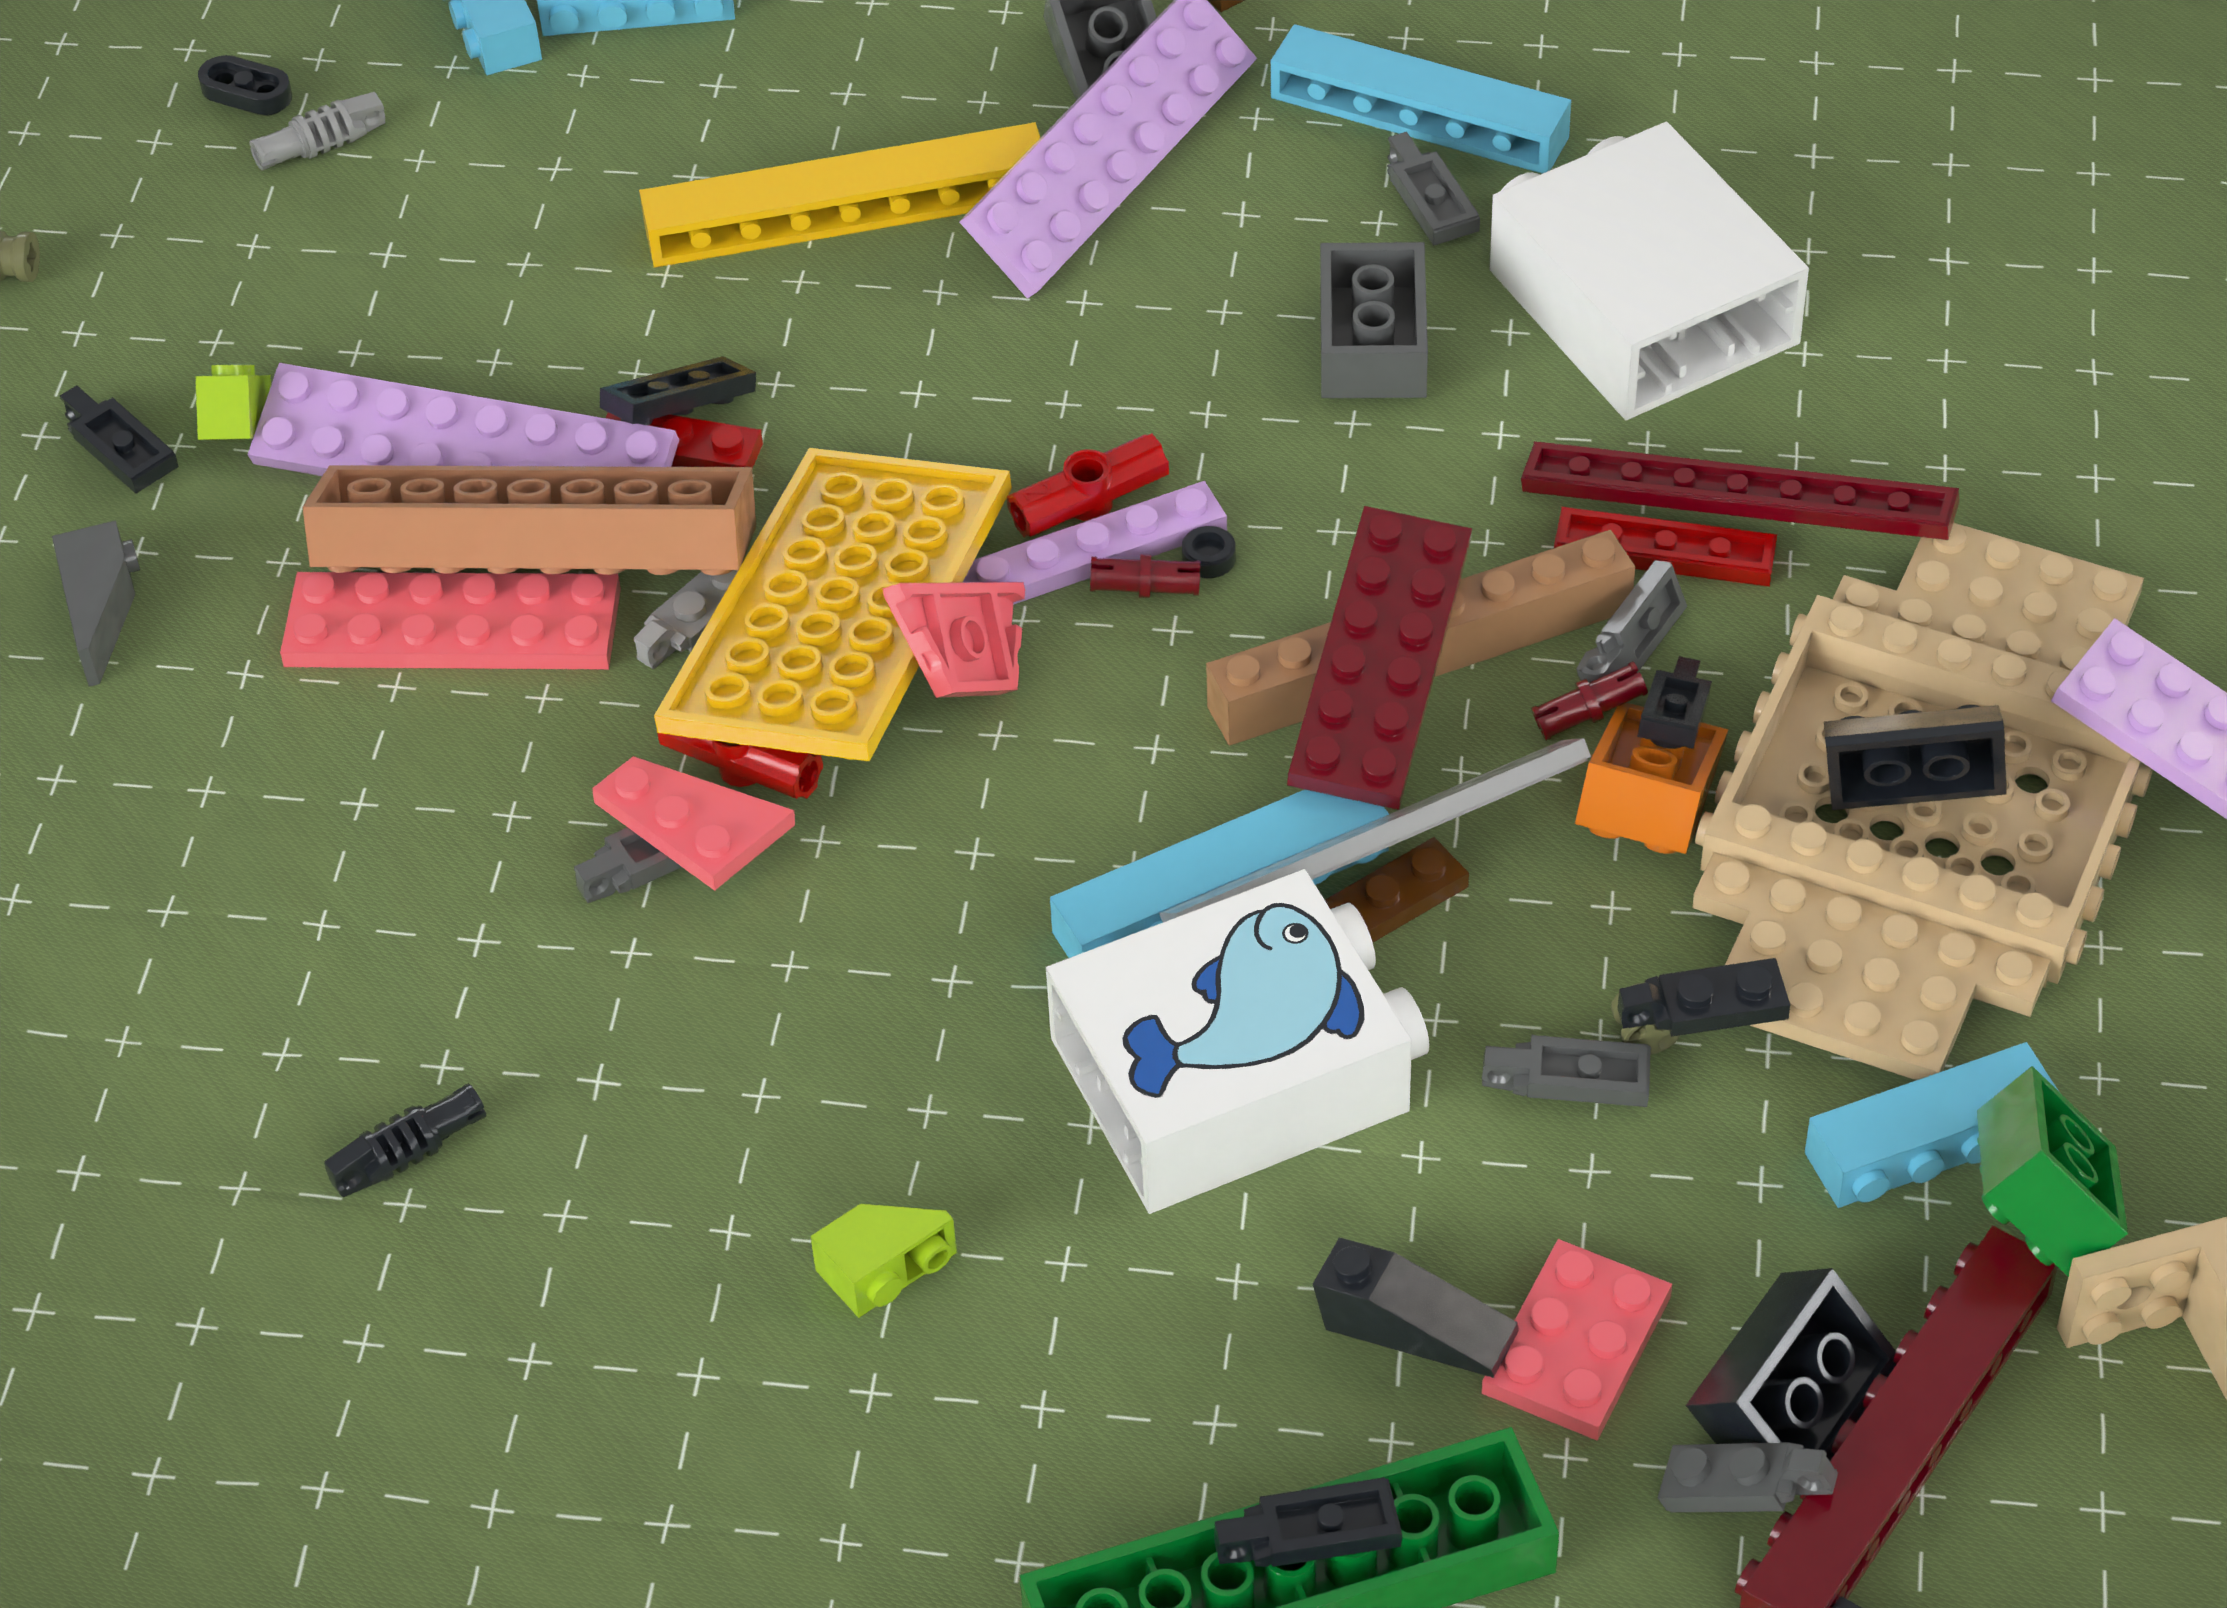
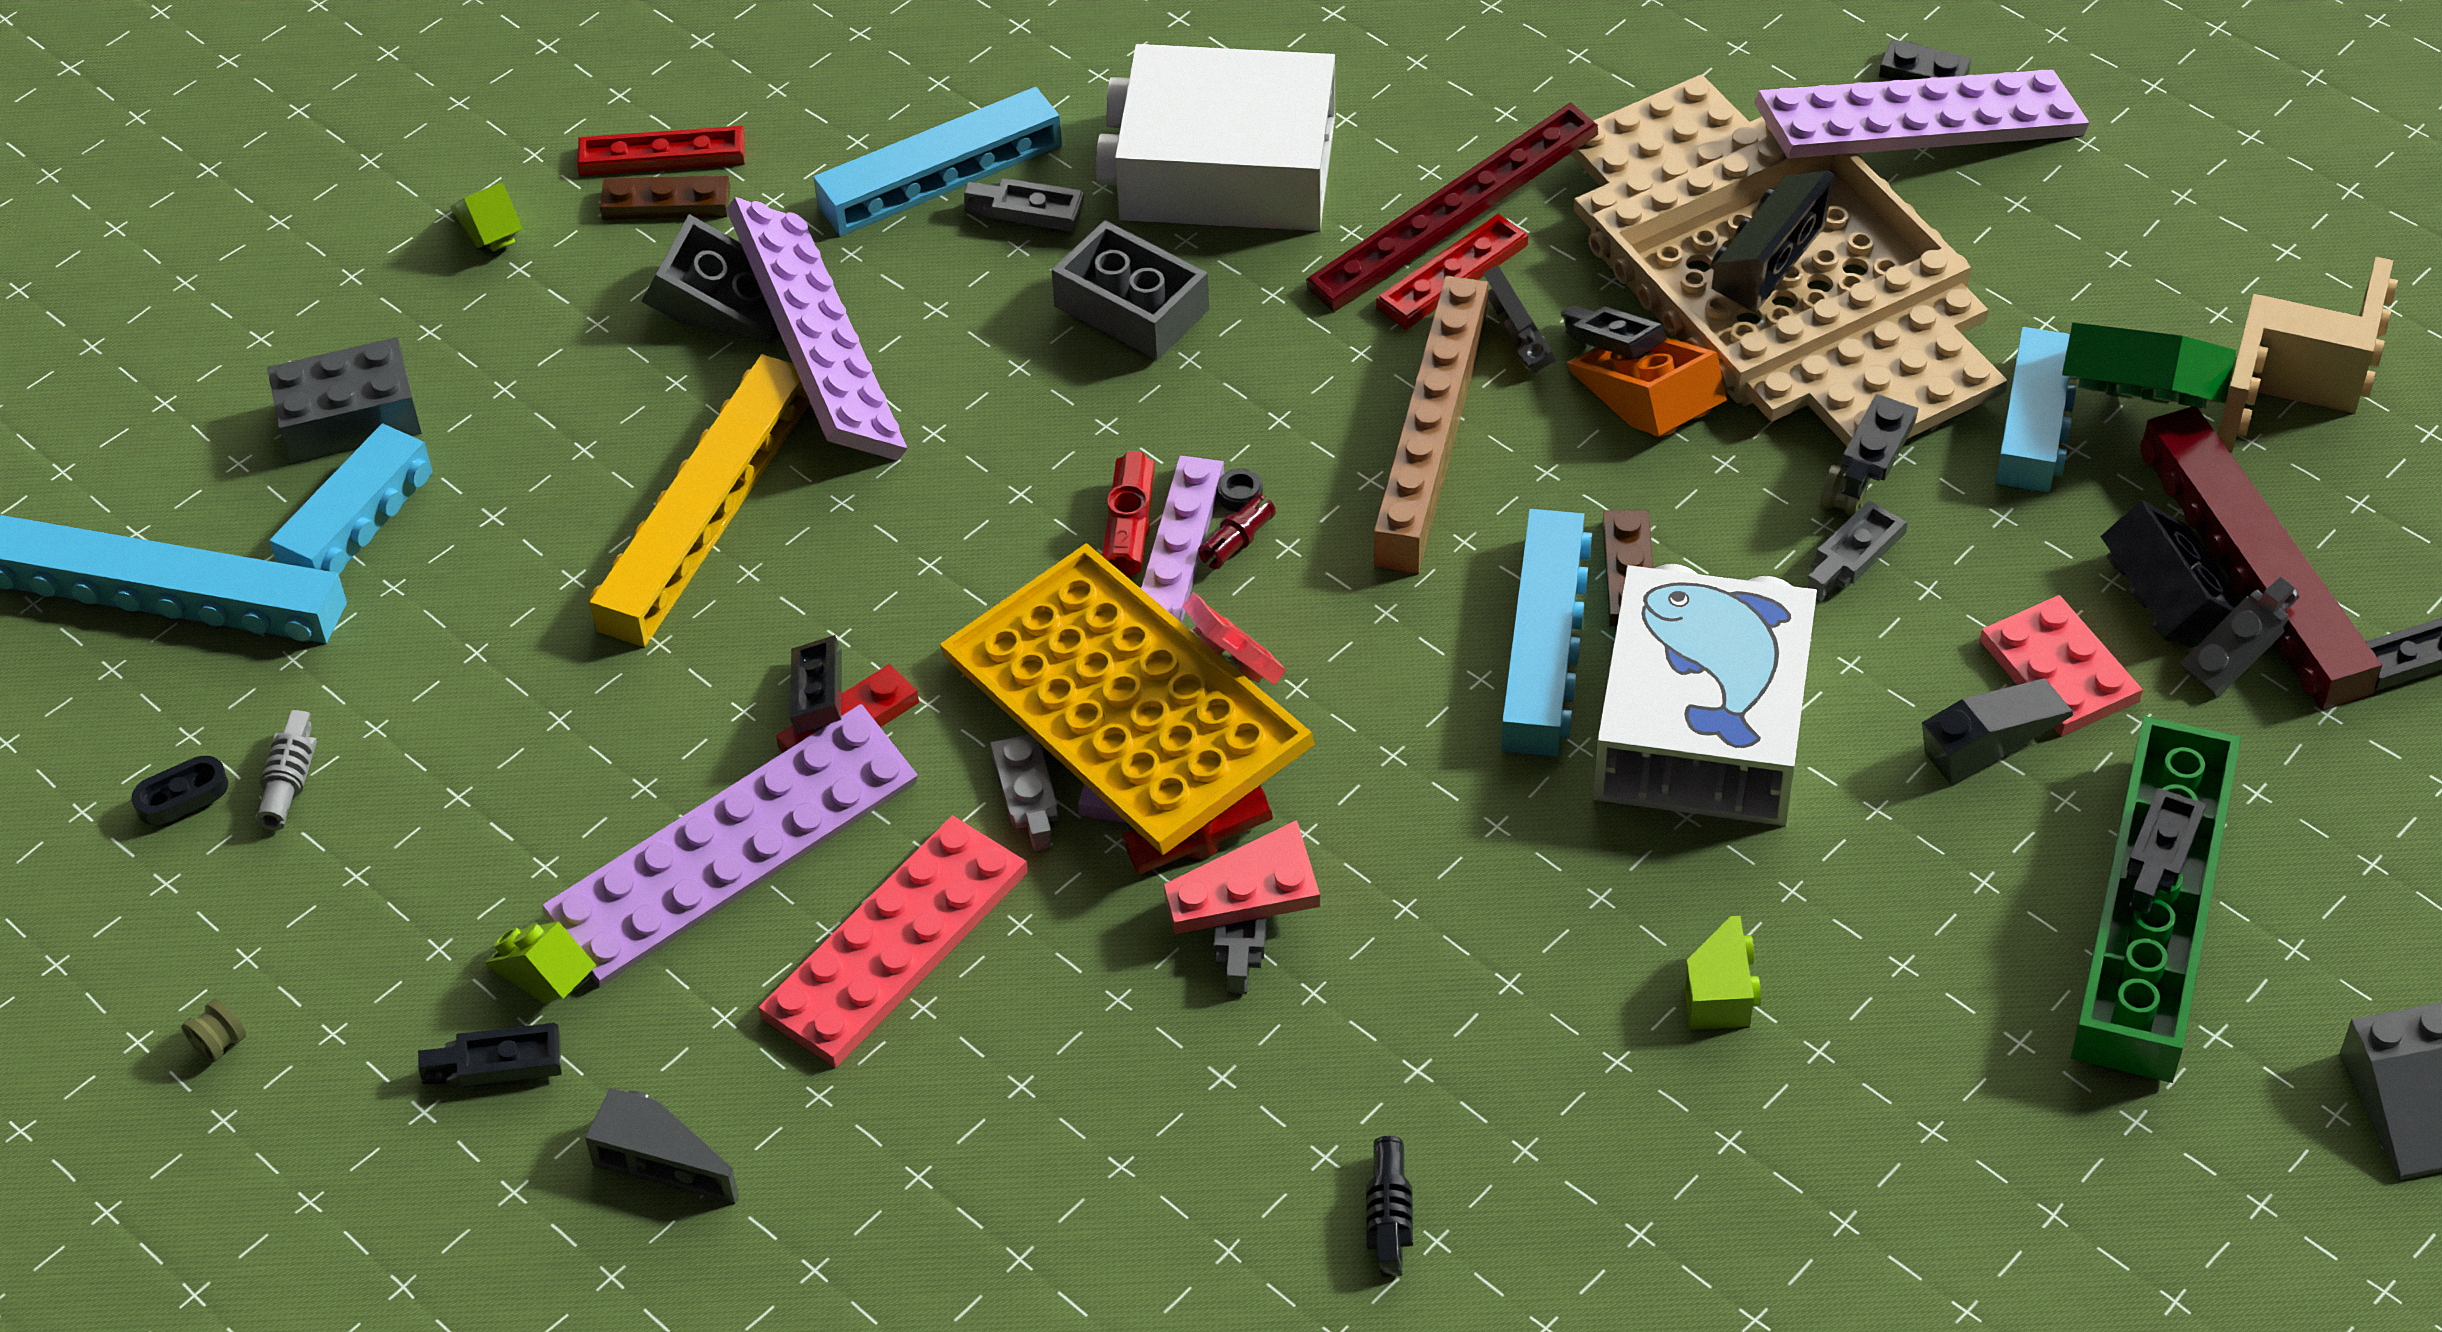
camera: 55 degrees left, 0 degrees up
nougat brick [303,465,757,575] -> none
light grey tile [1159,738,1591,922] -> none
dark red plate [1287,506,1472,810] -> none
dark red pin [1531,661,1648,741] -> none

